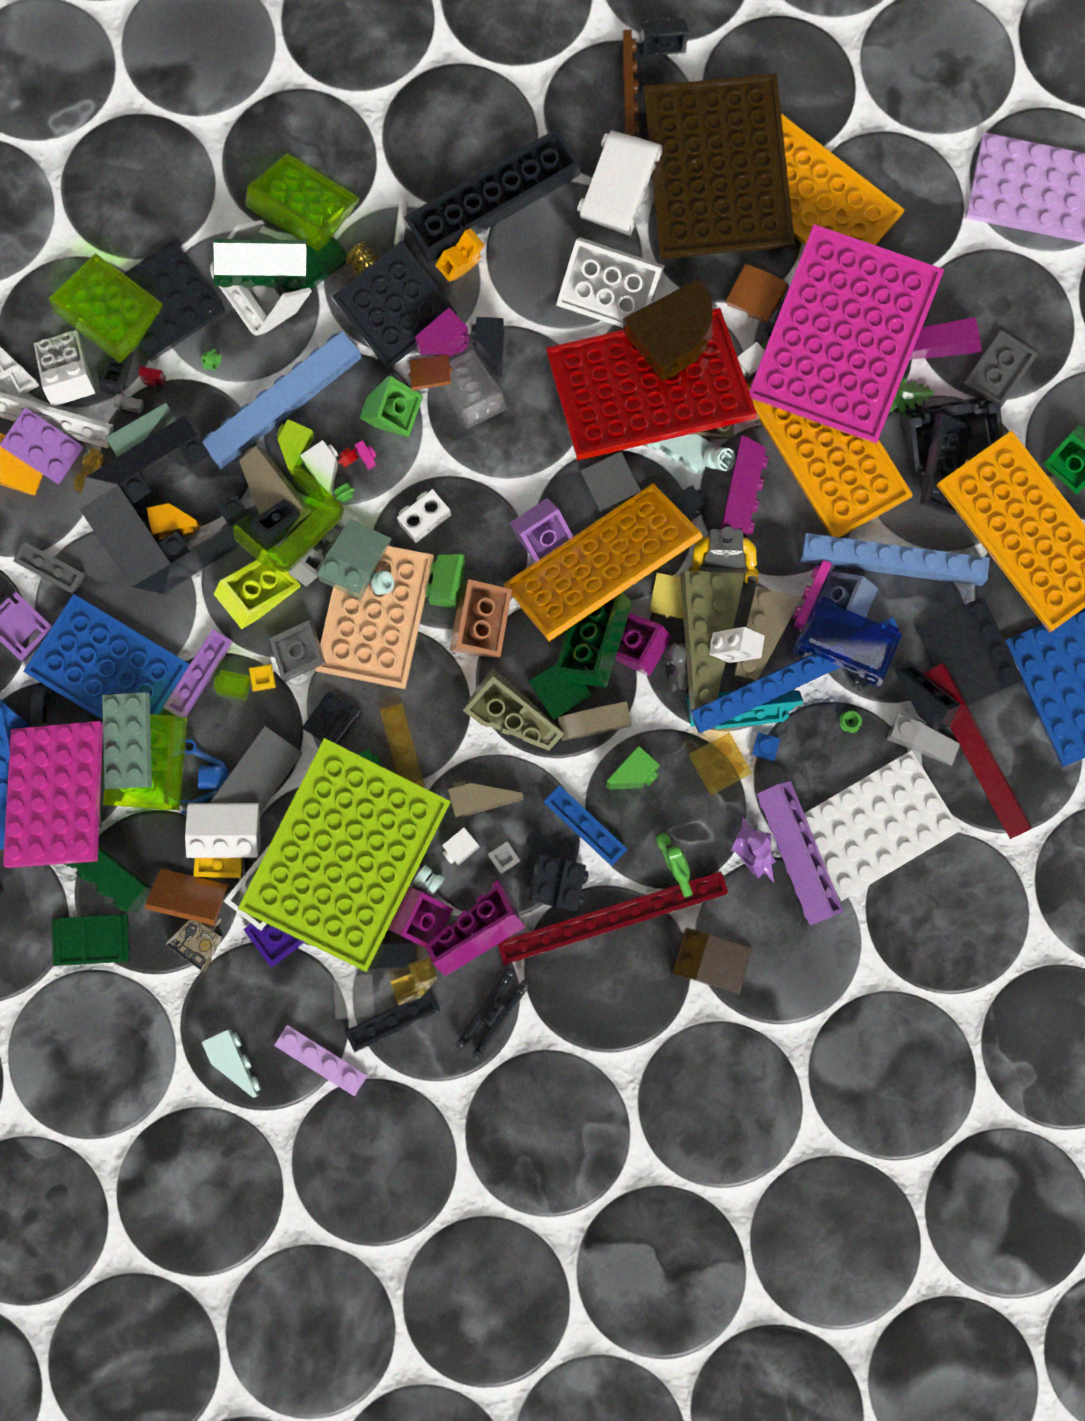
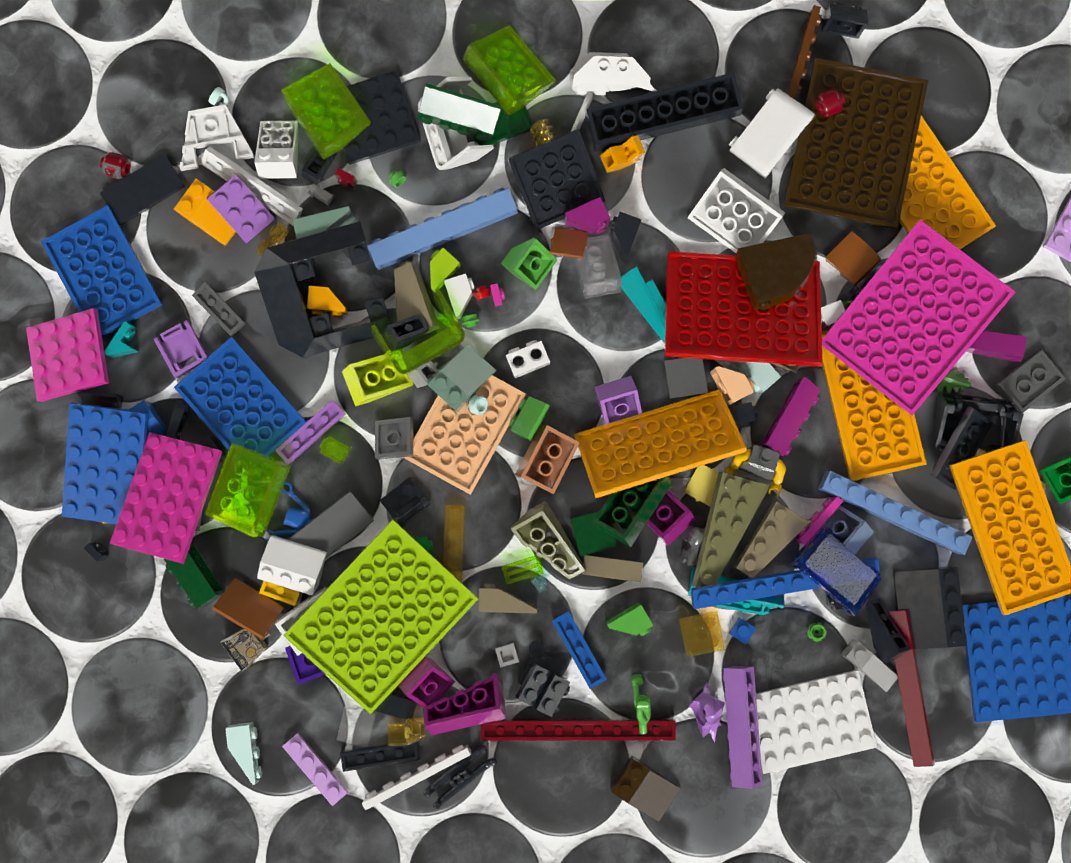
camera: 20 degrees right, 5 degrees up
dark green piece [52,915,130,966] -> none
sand green plate [102,692,152,789] -> none
yellow tile [249,664,276,692] -> none
light aqua wheel [412,865,445,897] -> none
white brick [442,828,480,865] -> none
light aqua wheel [704,446,736,471] -> none
white brick [709,627,765,663] -> none
none -> white plate [362,744,471,810]
none -> clear neon green tile [501,555,544,584]
none -> clear light blue plate [531,575,548,593]
none -> white slope [570,52,657,95]
none -> teal wedge [617,267,666,344]
none -> light nougat slope [710,366,754,406]
none -> dark red head [815,89,845,118]

